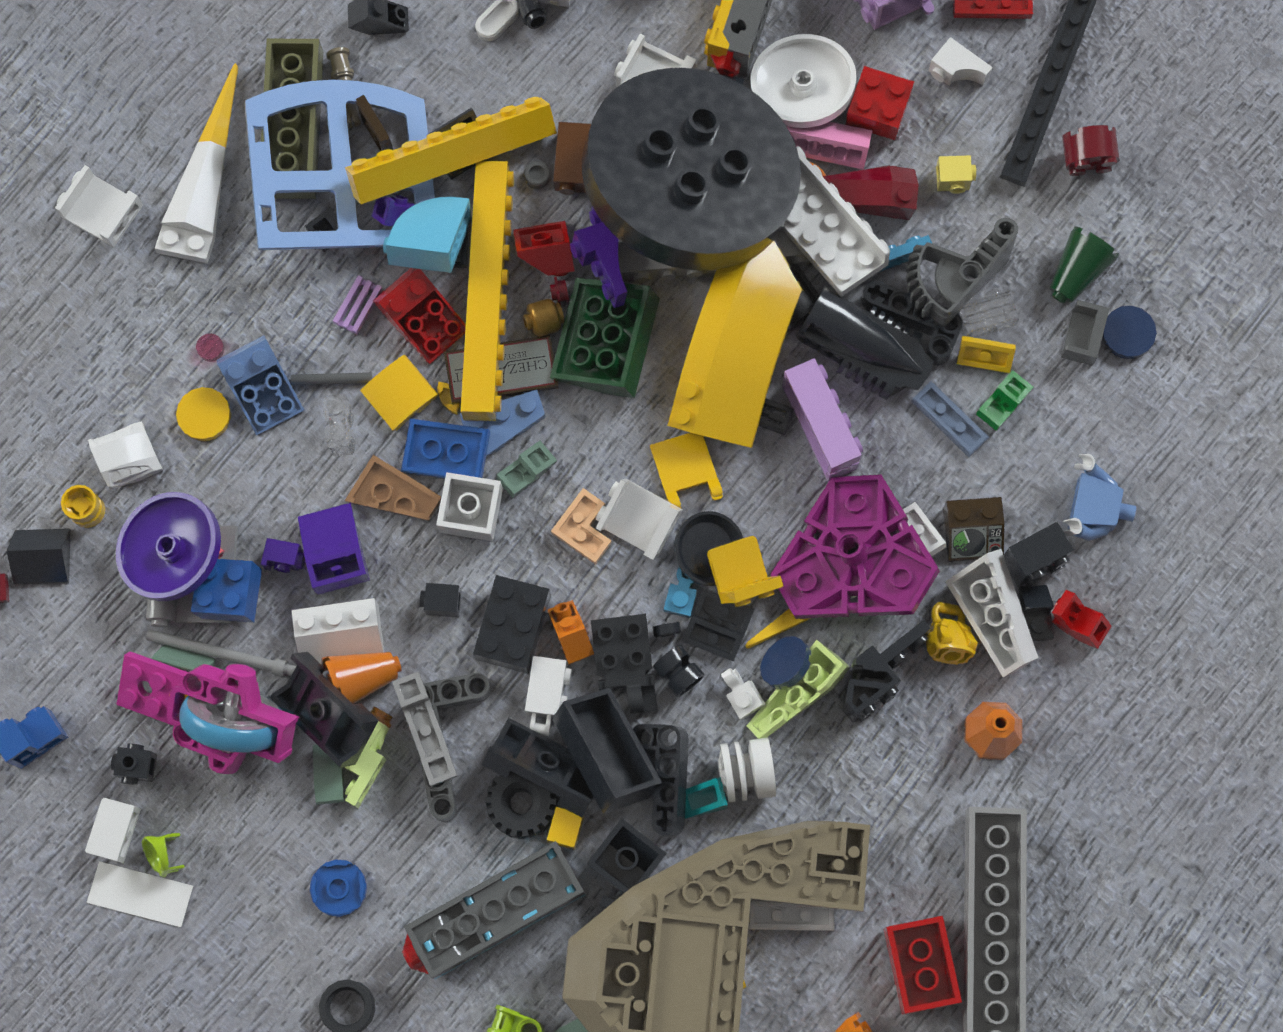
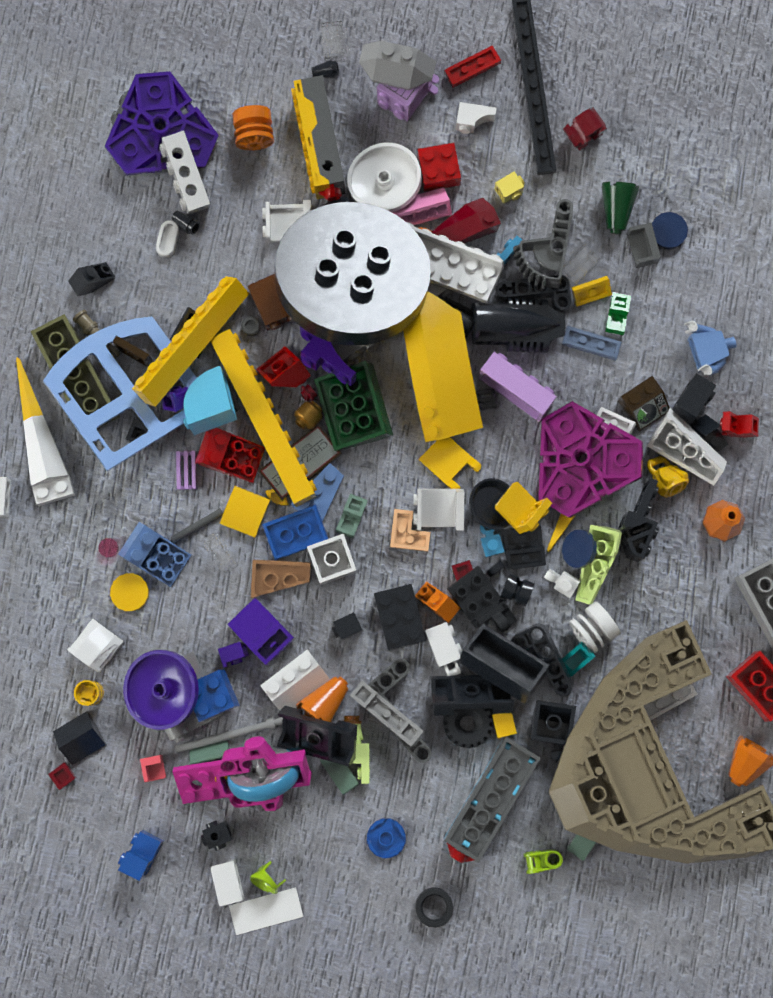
camera: 30 degrees left, 5 degrees up
none -> coral panel [140,755,166,783]
none -> dark red plate [451,560,473,581]

